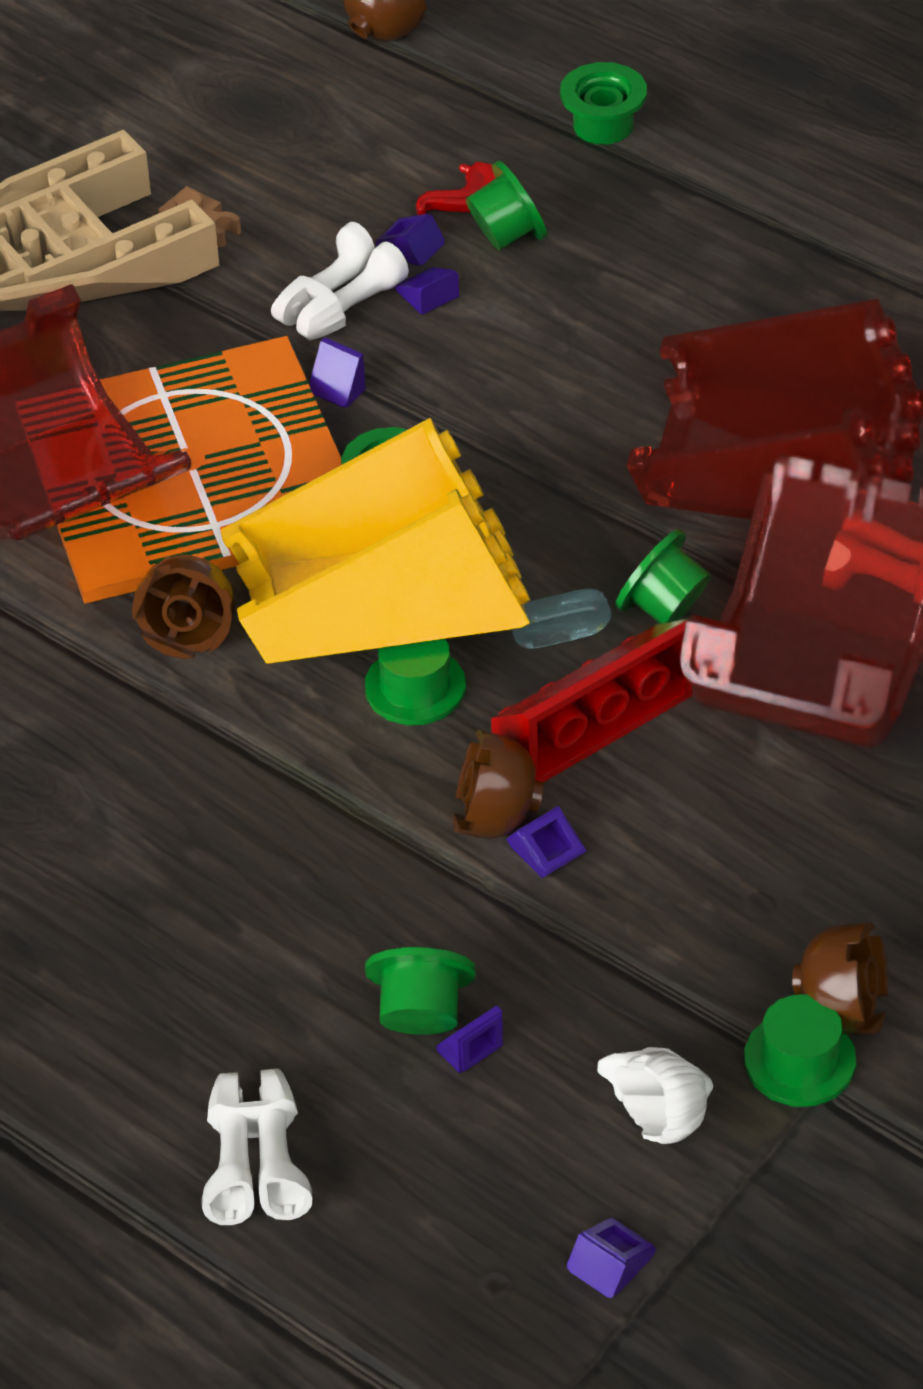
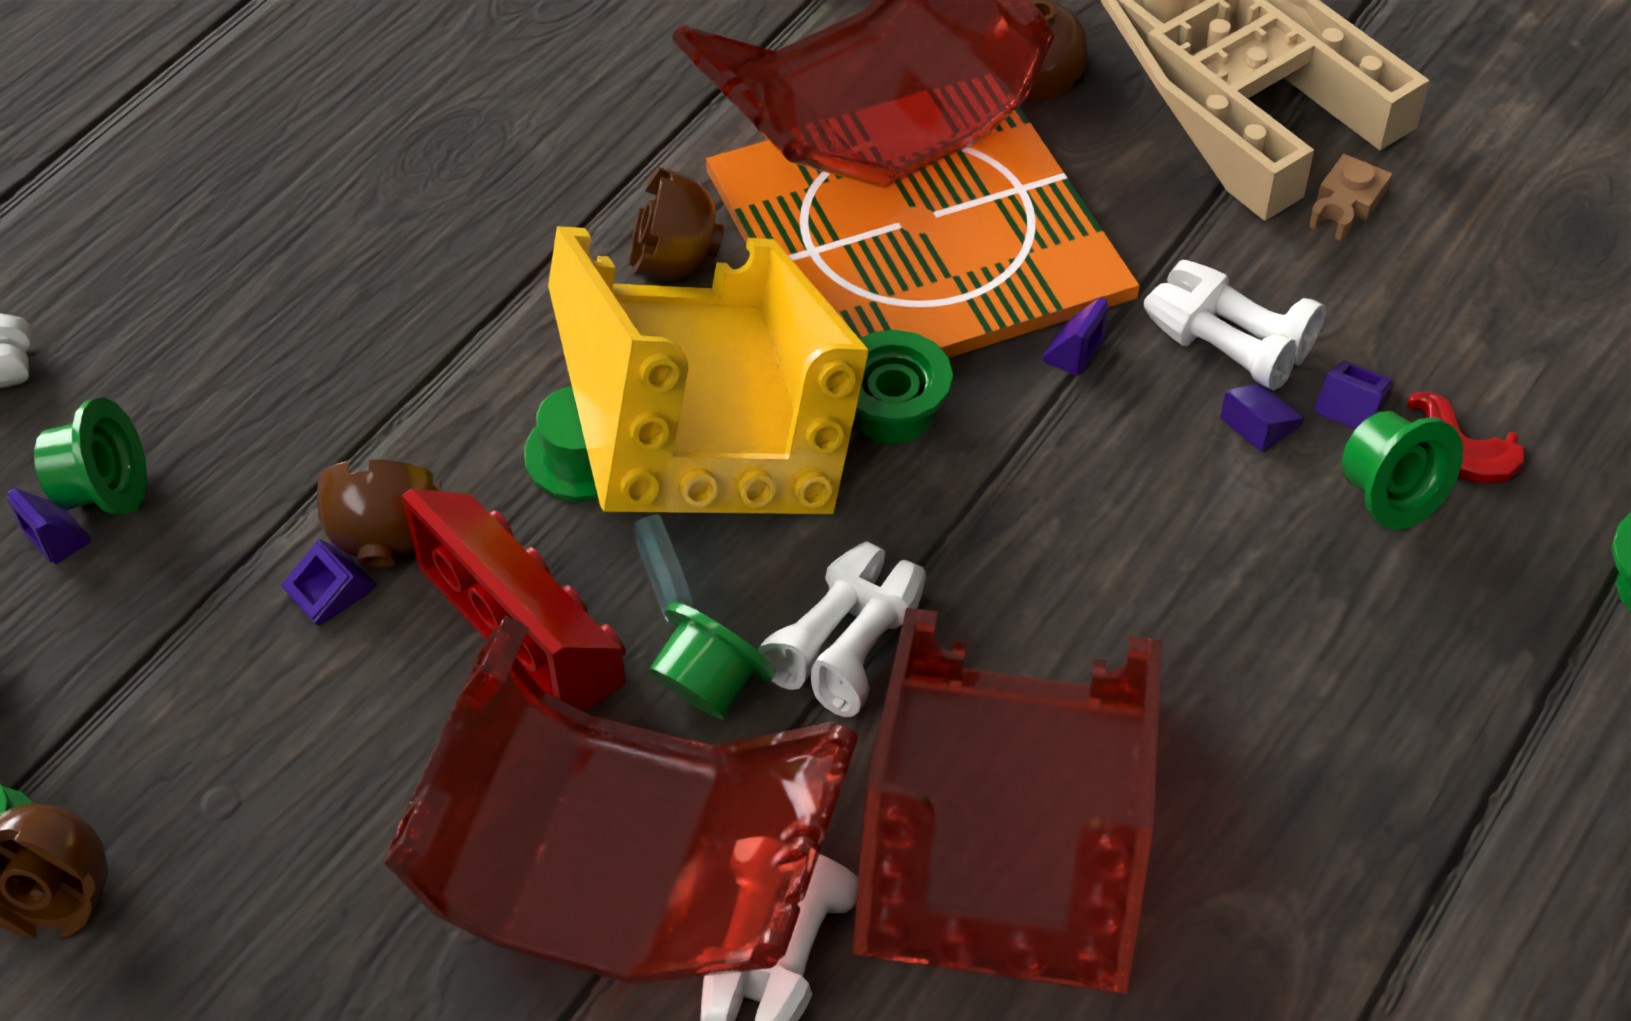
camera: 85 degrees right, 5 degrees up
none -> white piece [758,541,926,717]

